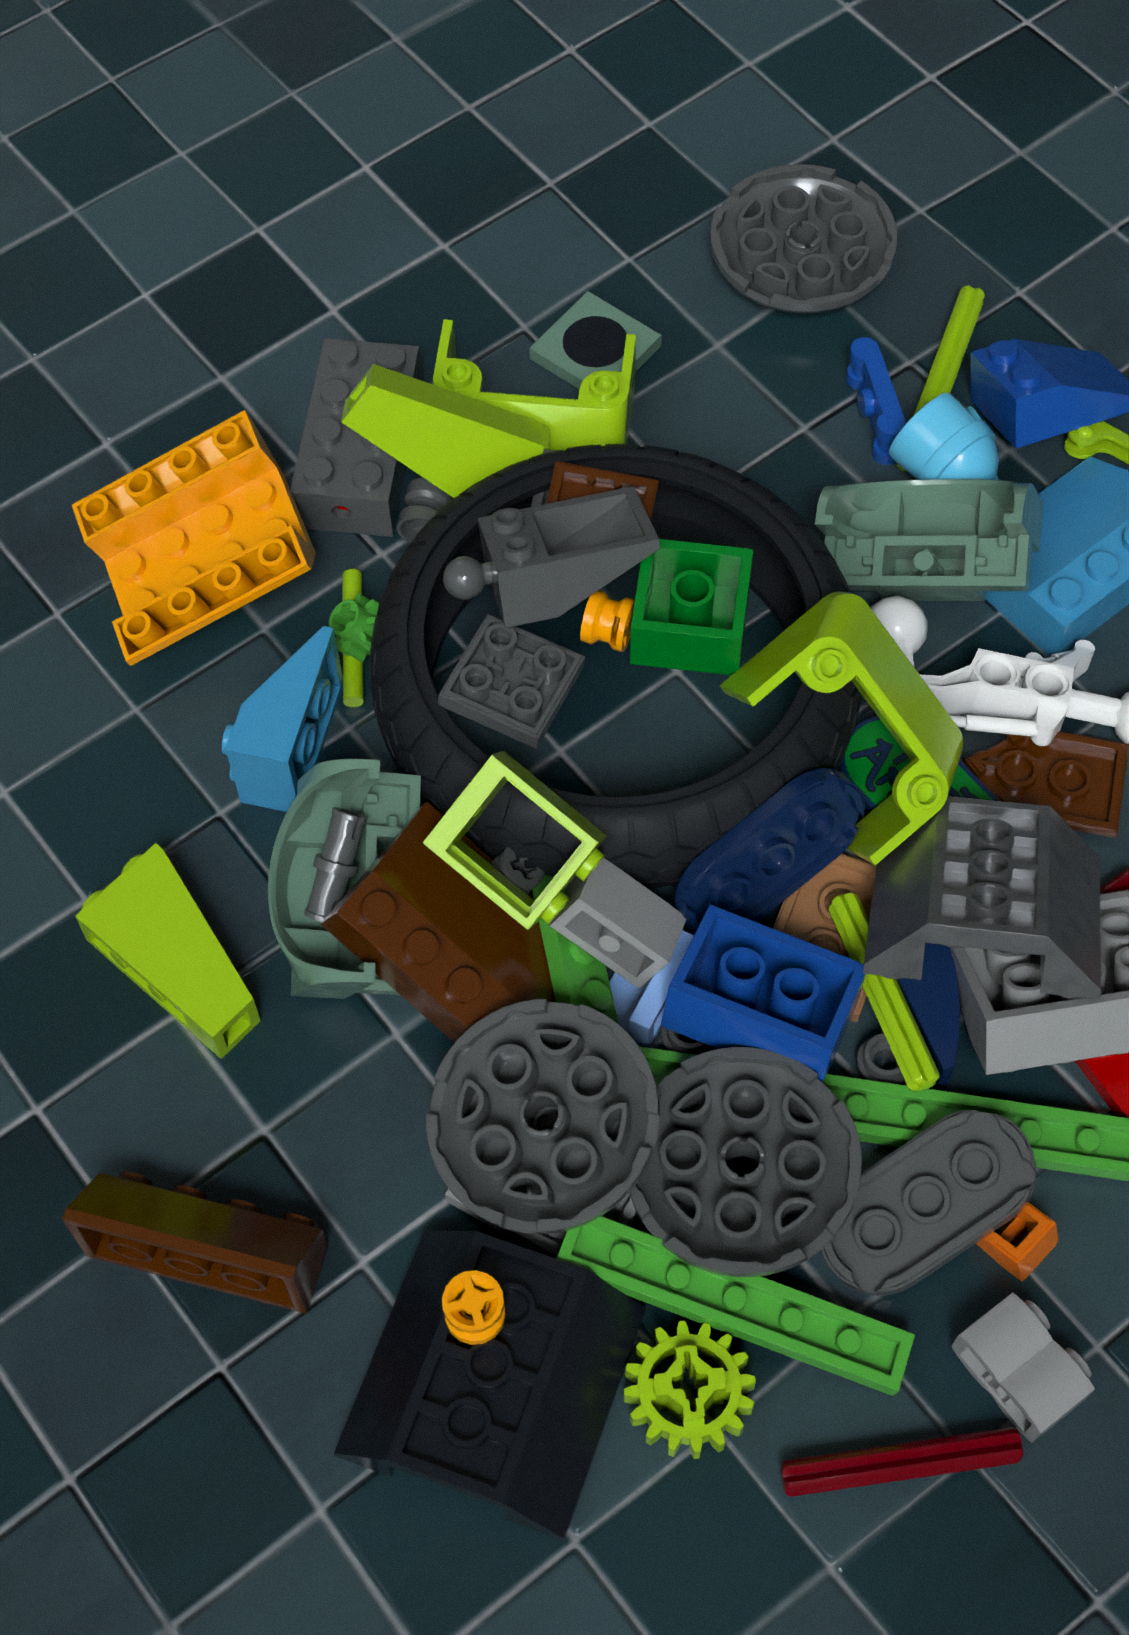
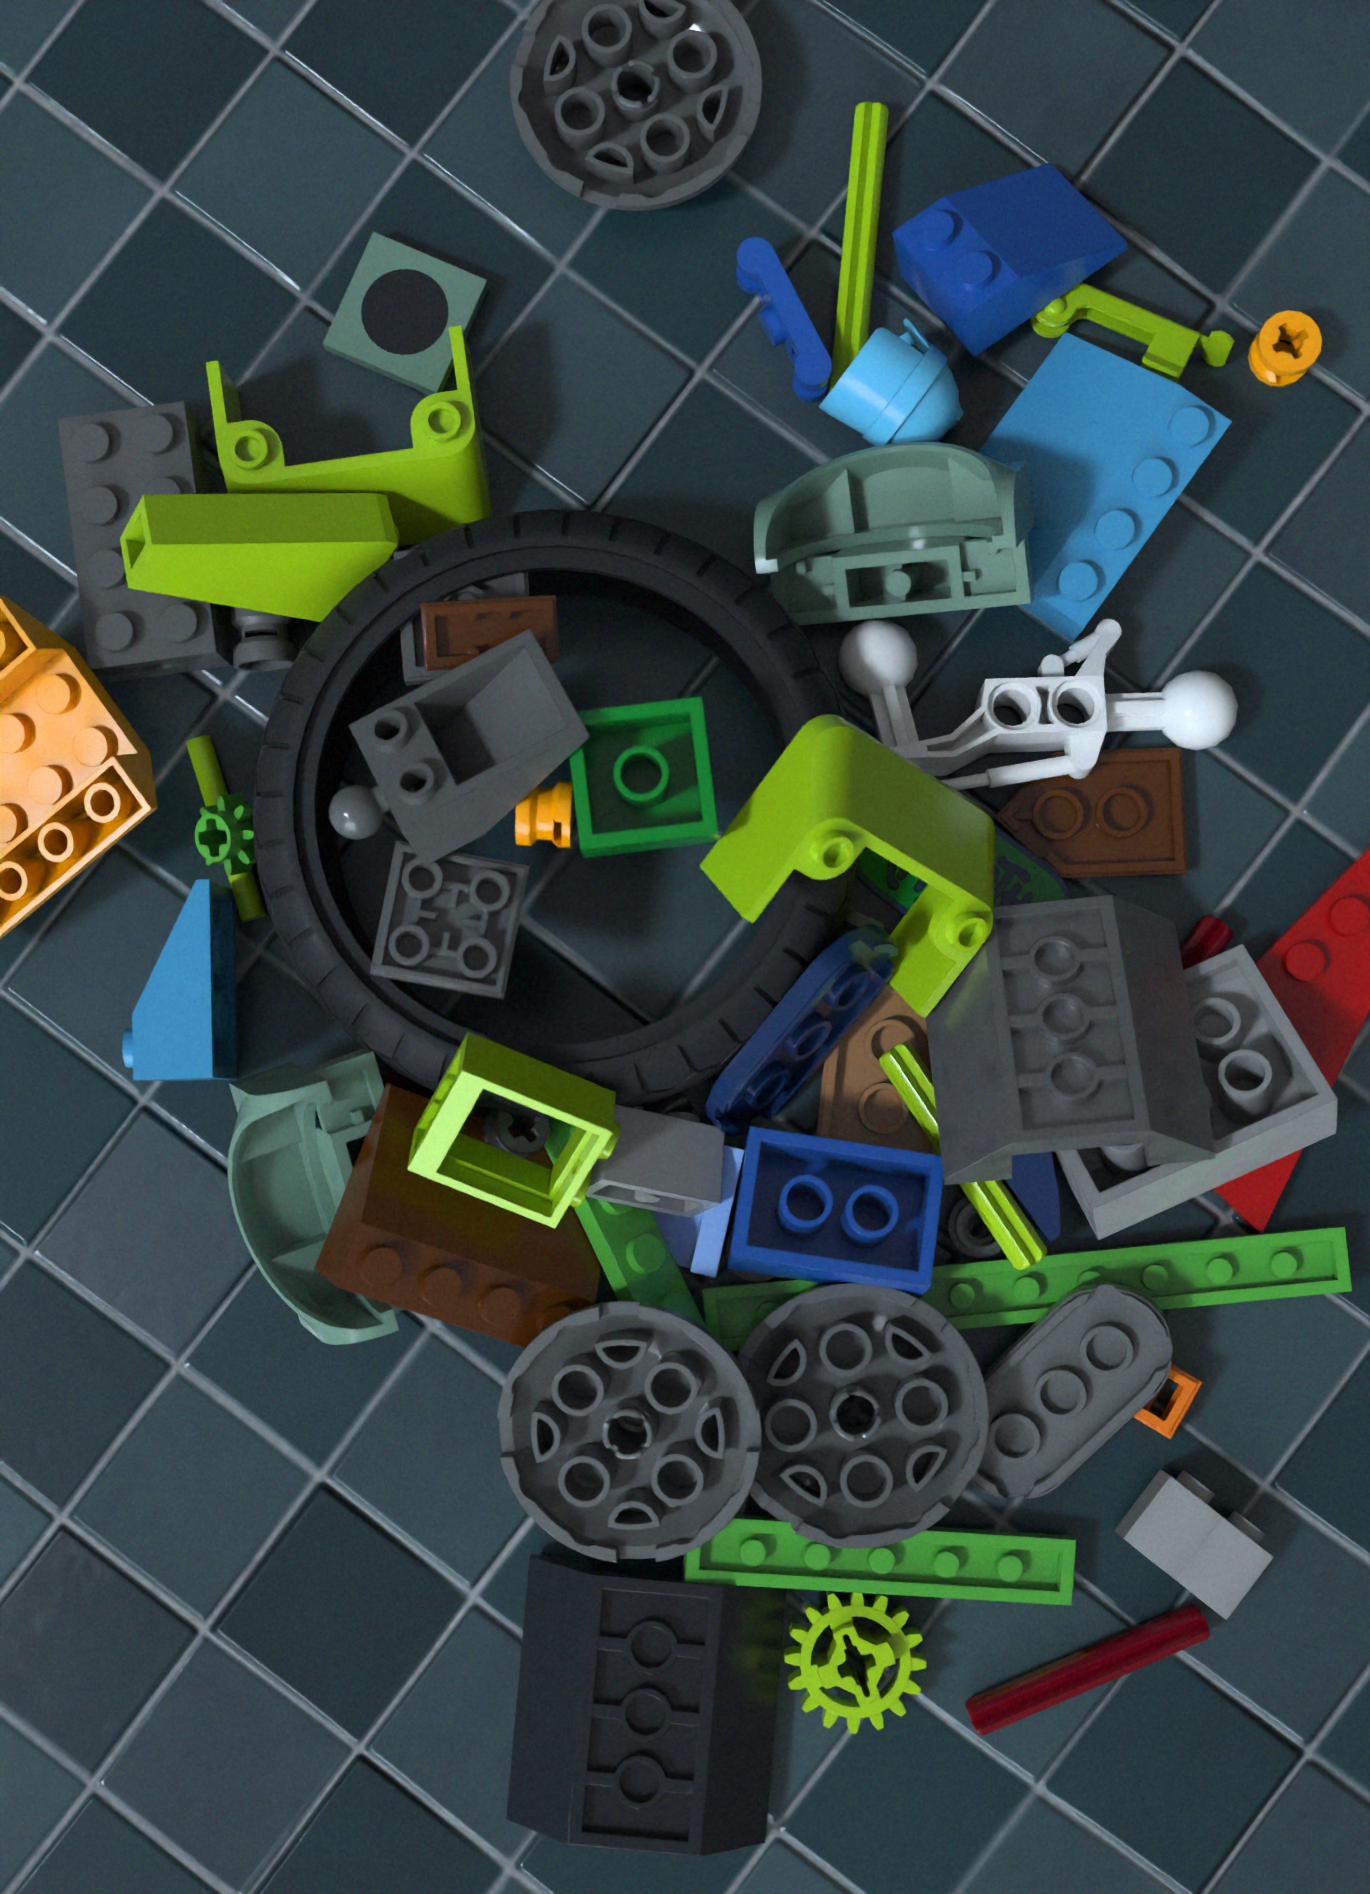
camera: 10 degrees left, 25 degrees up
reddish brown slope [62,1171,328,1314] -> none
lime slope [75,843,261,1059] -> none
dark grey pin [304,807,367,922] -> none
light orange wheel [442,1270,506,1345] -> none

